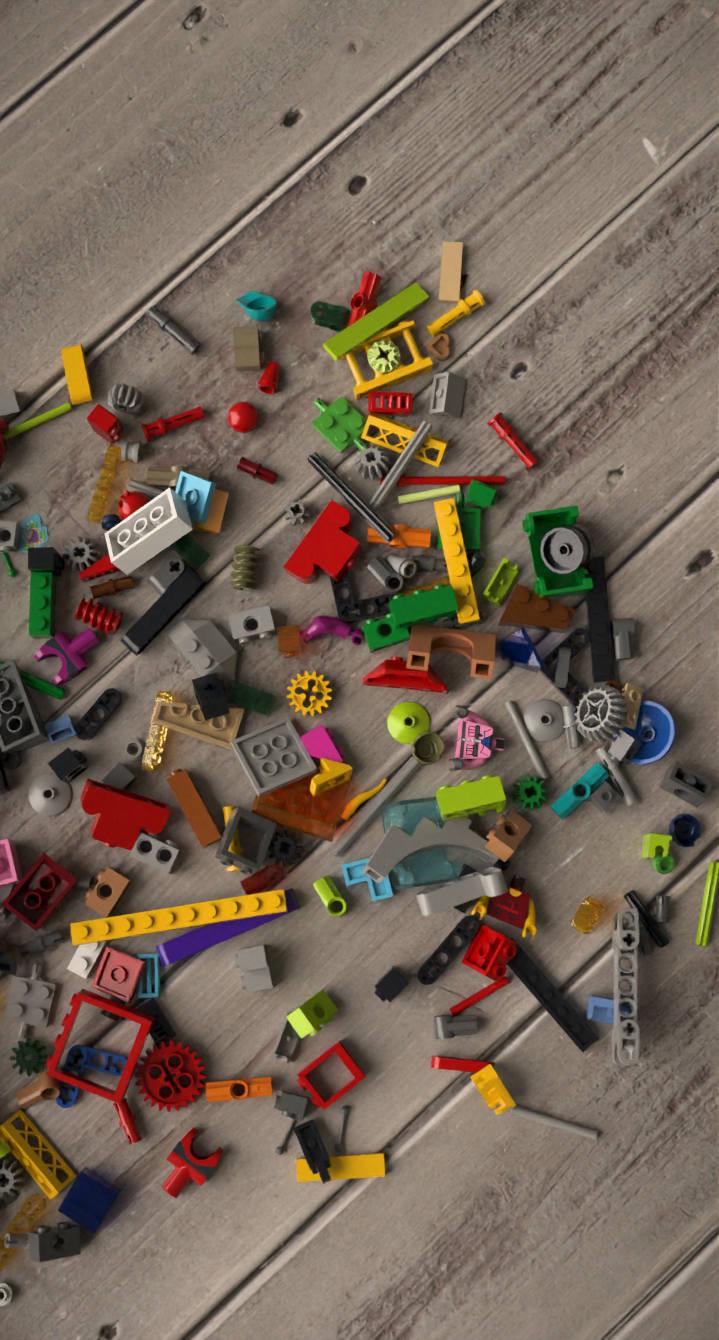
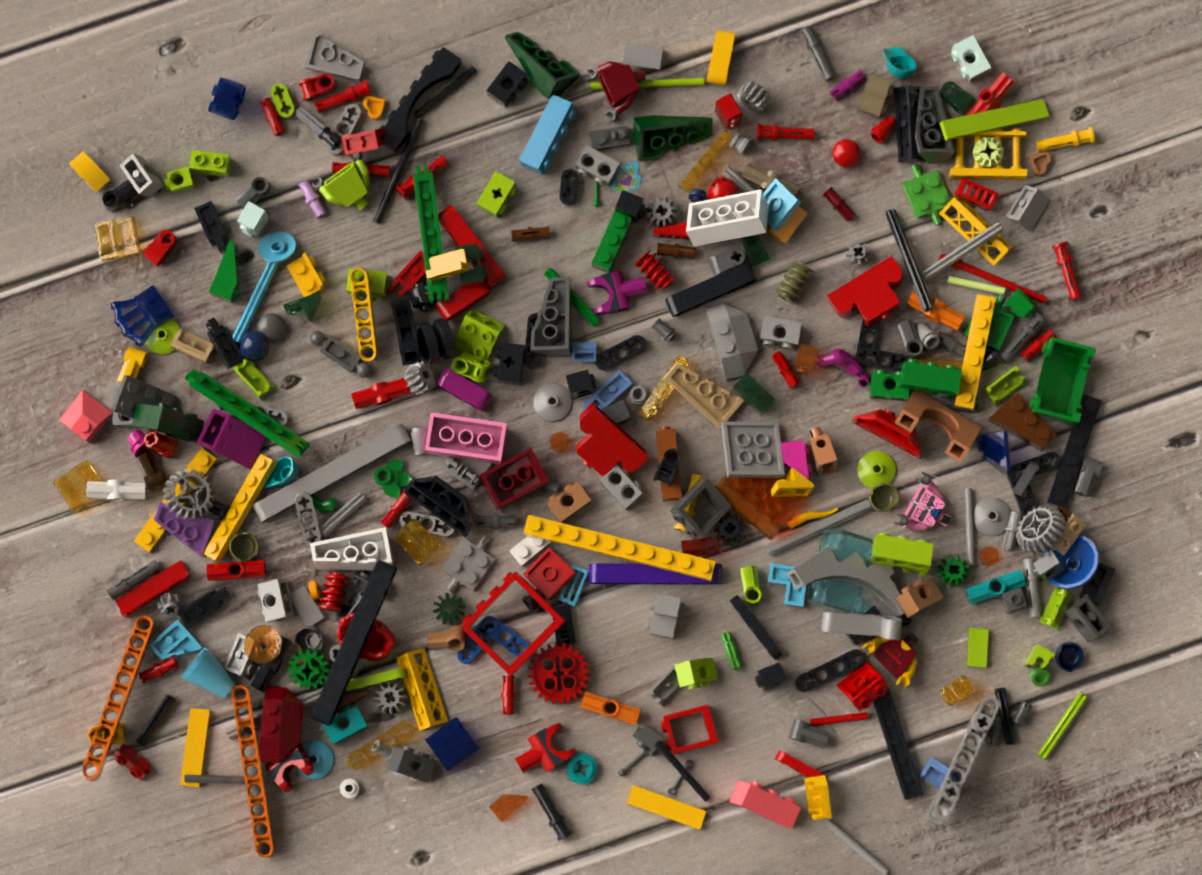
camera: 25 degrees right, 0 degrees up
black brick [192,673,232,720] -> none
yellow gear [287,671,332,717] -> none
black hinge [293,1119,332,1184] -> none
light grey gear [355,445,390,480] -> none
tan tile [439,241,463,303] -> none
wheel [540,524,595,574] -> none
none -> clear orange tile [489,794,529,822]
none -> black pin [531,783,573,841]
none -> clear orange tile [550,432,569,452]
none -> teal gear [566,753,597,785]
none -> medium blue hinge [582,369,633,410]
none -> dark green wedge [633,115,713,161]
none -> dark grey pin [652,318,677,342]
none -> black piece [653,449,681,487]
none -> black bar [654,740,711,802]
none -> bright green axle [721,632,742,670]
none -> black beam [729,595,783,661]
none -> coral wedge [729,780,801,829]
none -> red axle [772,351,800,388]
none -> nougat torso [809,427,837,476]
none -> magenta pin [829,69,867,101]
none -> black fence [894,85,927,163]
none -> dark grey wedge [915,87,955,164]
none -> light aqua brick [951,35,991,83]
none -> lime tile [966,628,989,668]
none -> clear orange tile [979,546,999,566]
none -> dark grey pin [999,312,1048,364]
none -> red pin [1020,329,1057,363]
none -> lime hinge [1039,587,1073,630]
none -> black hinge [1079,563,1116,606]

